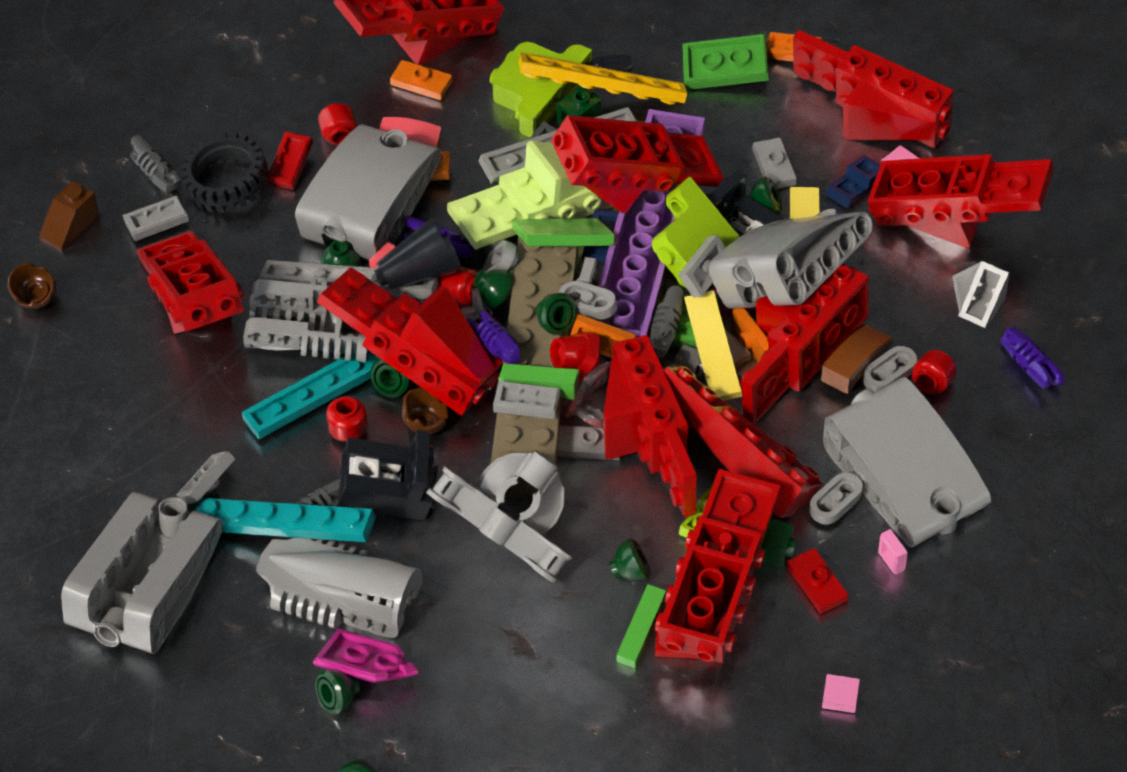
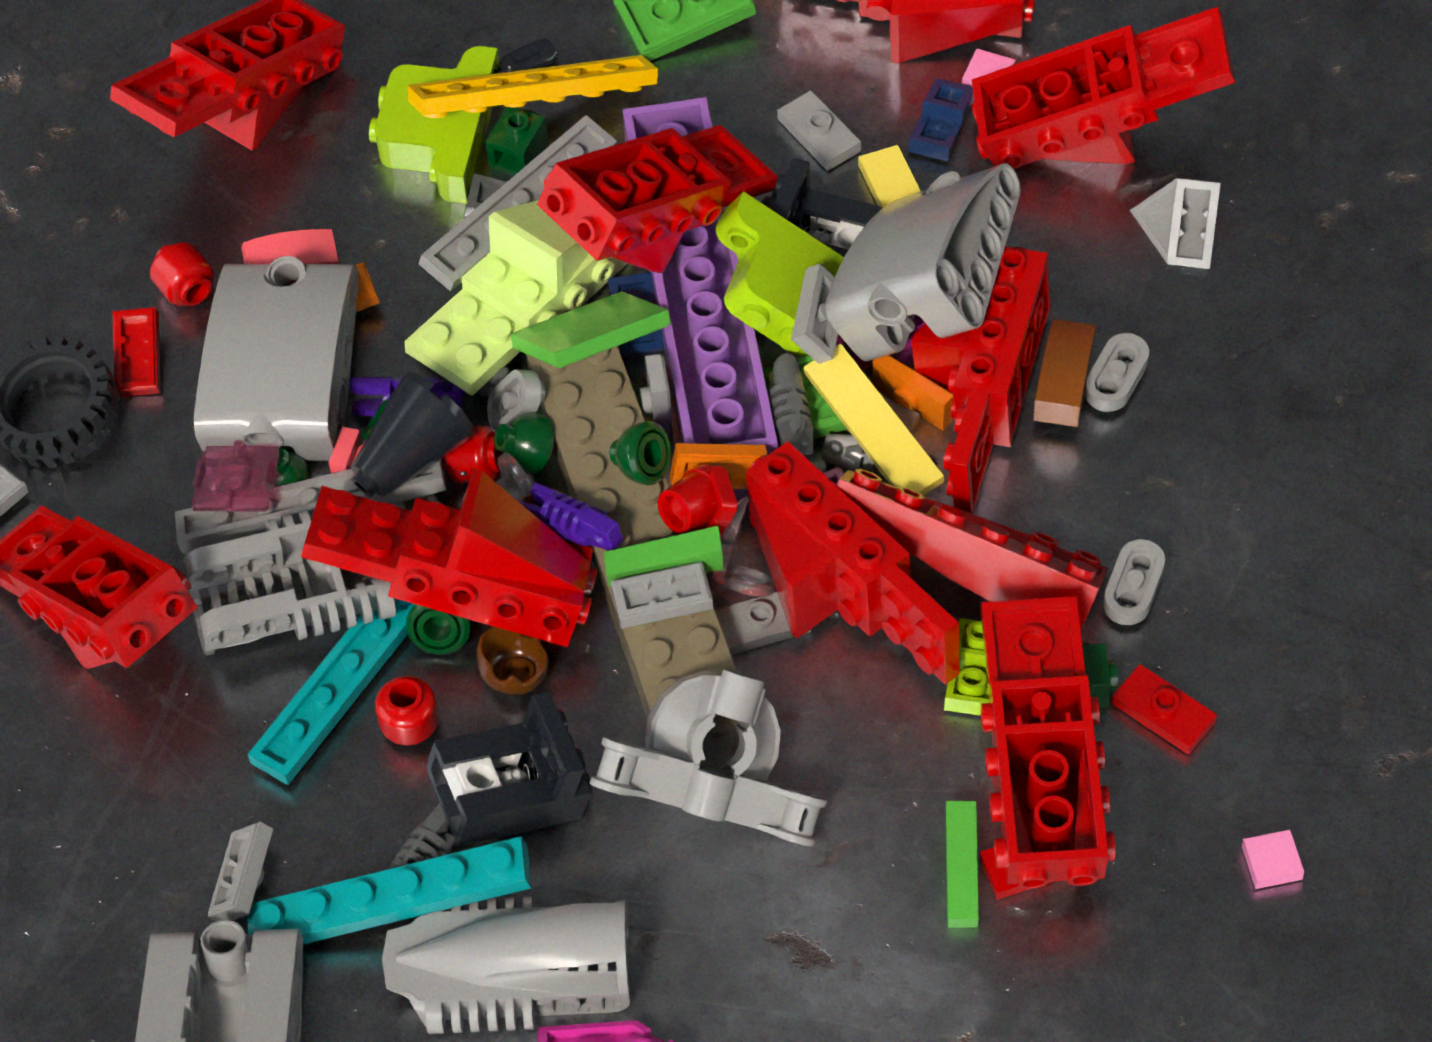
camera: 20 degrees left, 5 degrees up
orange plate [390,60,453,100] -> none
light grey plate [559,281,617,320] -> none
dark green brick [609,538,651,581] -> none
dark green brick [747,176,782,215] -> none
light grey panel [823,377,991,547] -> none
bright pink tile [878,529,908,575] -> none
red head [912,350,957,395] -> none
dark purple hinge [1000,327,1065,389] -> none
none -> clear pink piece [191,441,280,512]

